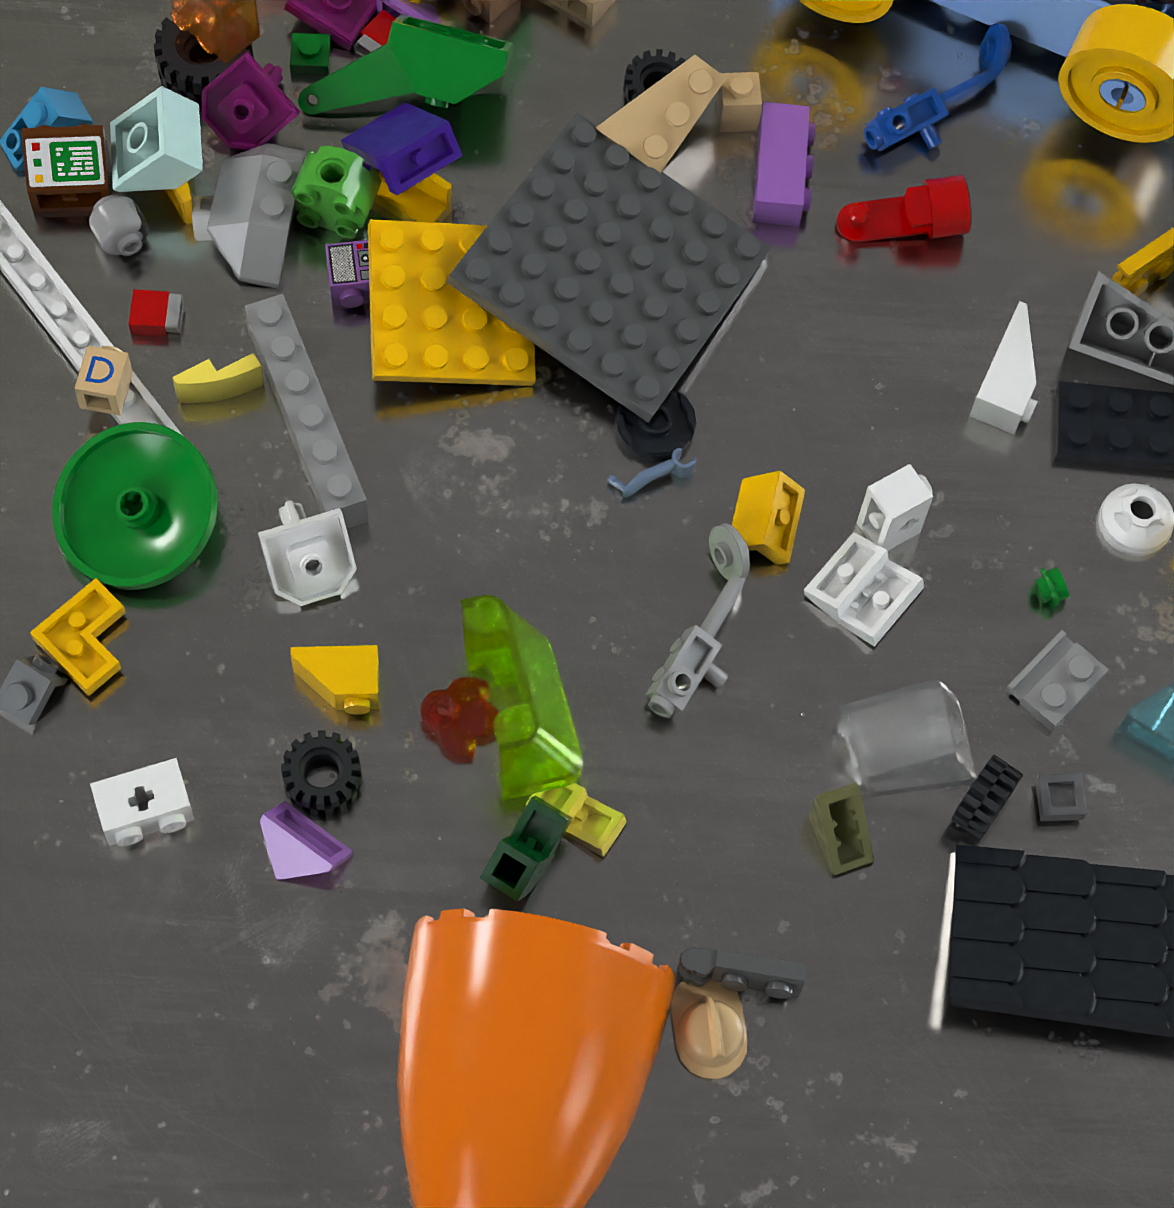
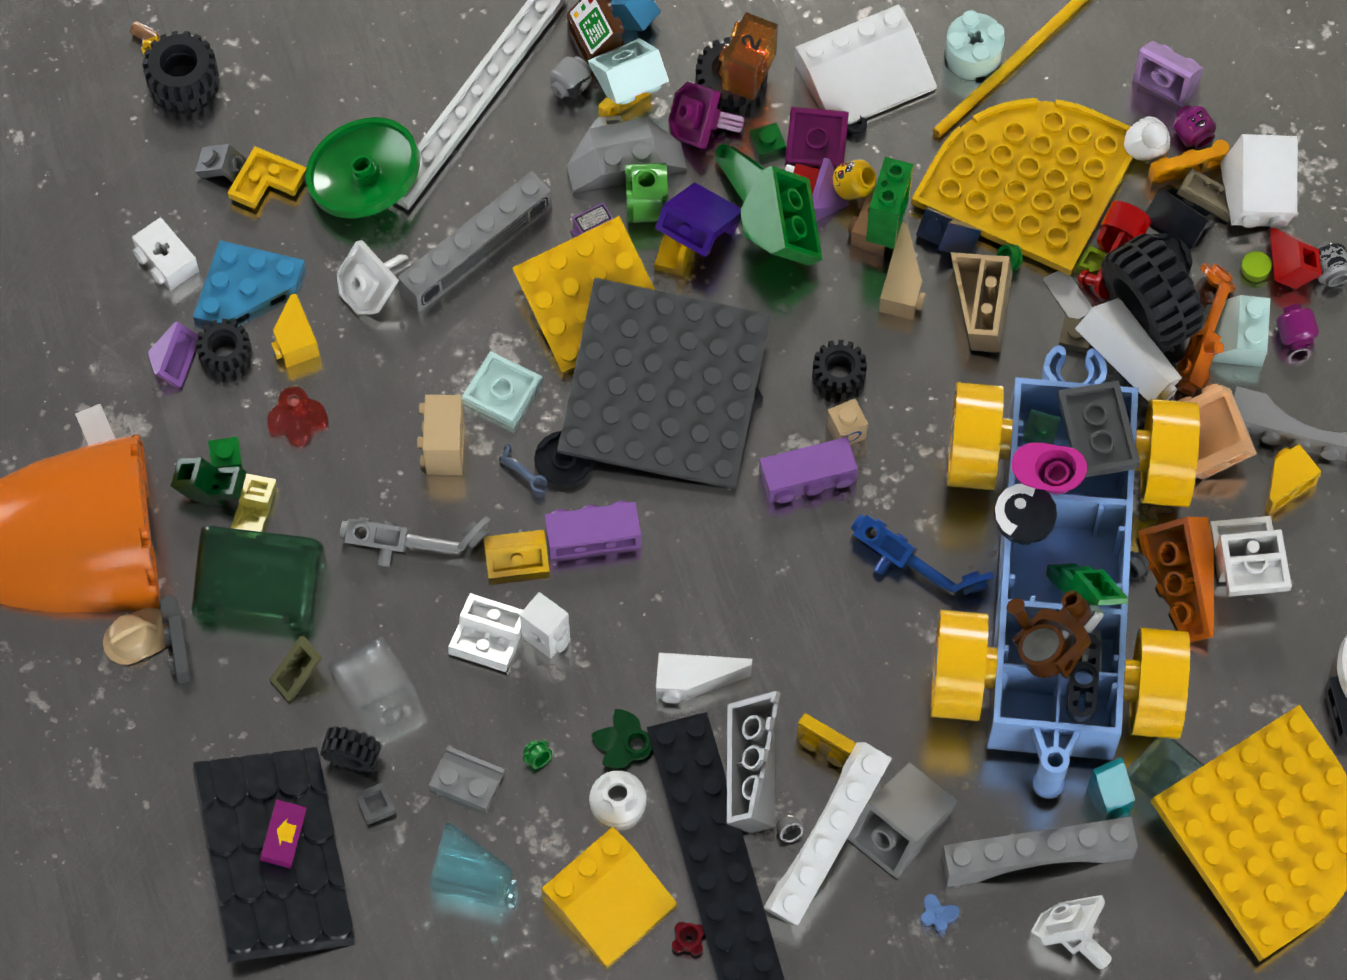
camera: 75 degrees right, 0 degrees up
tan brick [74,345,133,416] -> none
red piece [128,289,183,337] -> none
light yellow slope [172,353,264,403] -> none
clear neon green windscreen [460,595,583,800] -> none
tan wedge [595,55,726,173] -> none
red piece [836,175,972,243] -> none
none -> white sticker [75,404,116,445]
none -> clear green windscreen [191,526,327,632]
none -> dark azure plate [193,240,305,327]
none -> green plate [208,436,243,468]
none -> magenta tile [260,799,307,868]
none -> tan container [417,395,465,476]
none -> light aqua tile [462,351,543,429]
none -> medium lavender brick [545,500,641,560]
none -> dark green plate [591,709,652,769]

